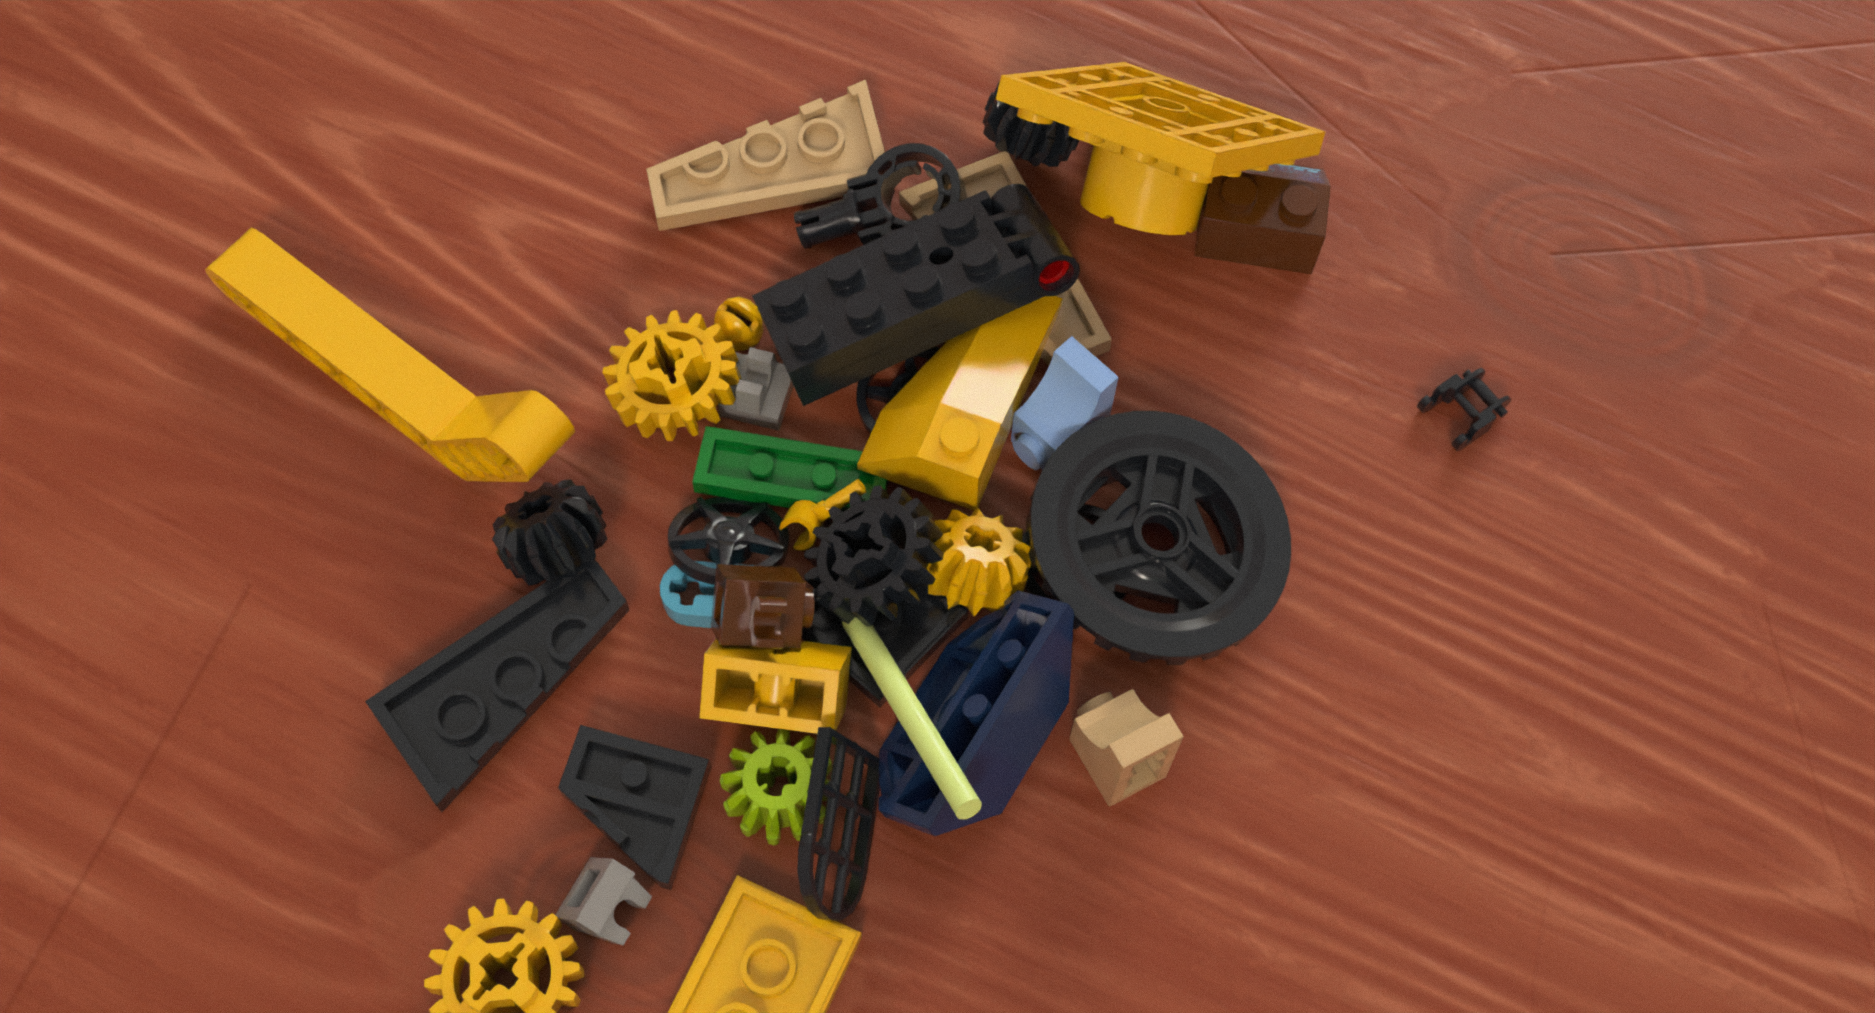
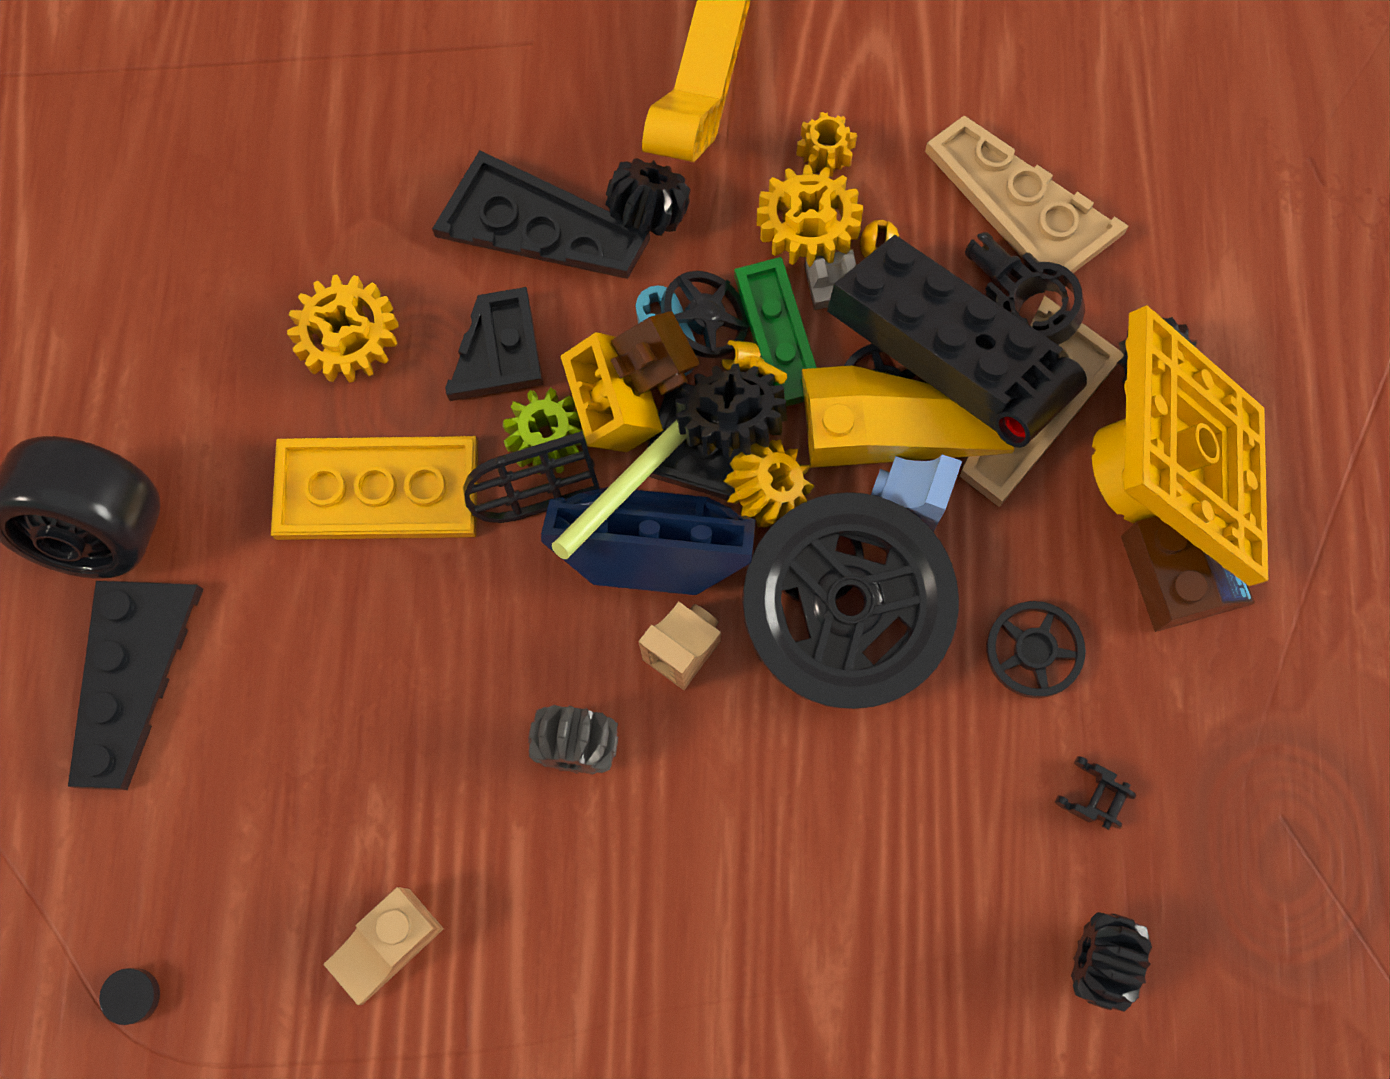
camera: 70 degrees right, 10 degrees up
light grey tile [555,857,652,946] -> none
none -> dark grey gear [528,705,619,775]
none -> yellow gear [796,112,857,177]
none -> black wheel [986,601,1086,698]
none -> black gear [1071,912,1152,1012]

